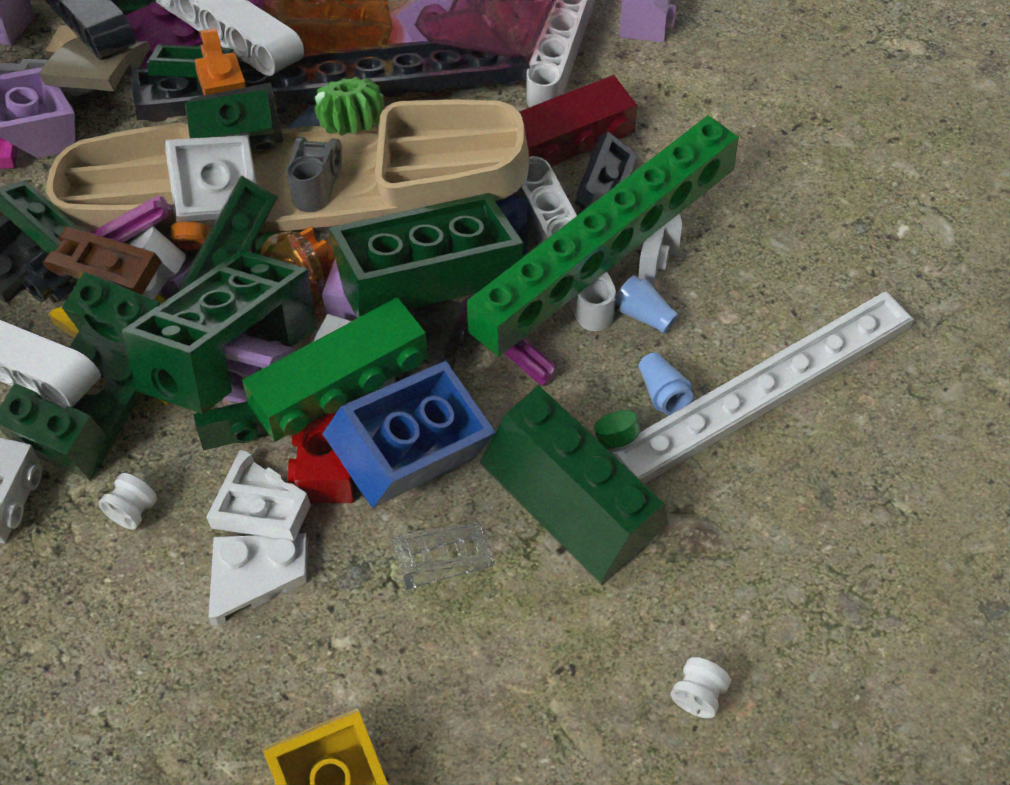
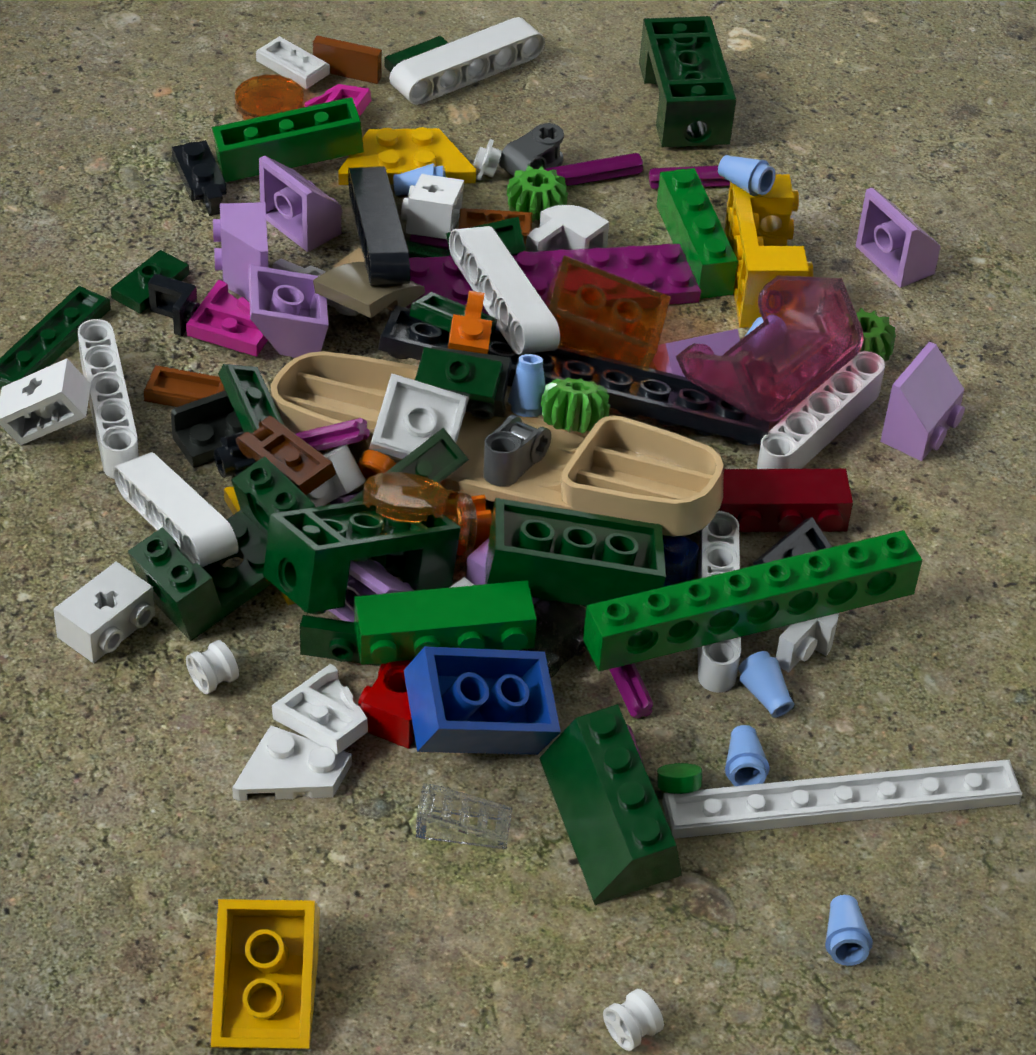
camera: 20 degrees right, 10 degrees down
none -> clear orange tile [363,472,448,522]
none -> light blue cone [508,354,545,417]
none -> light blue cone [825,895,873,966]

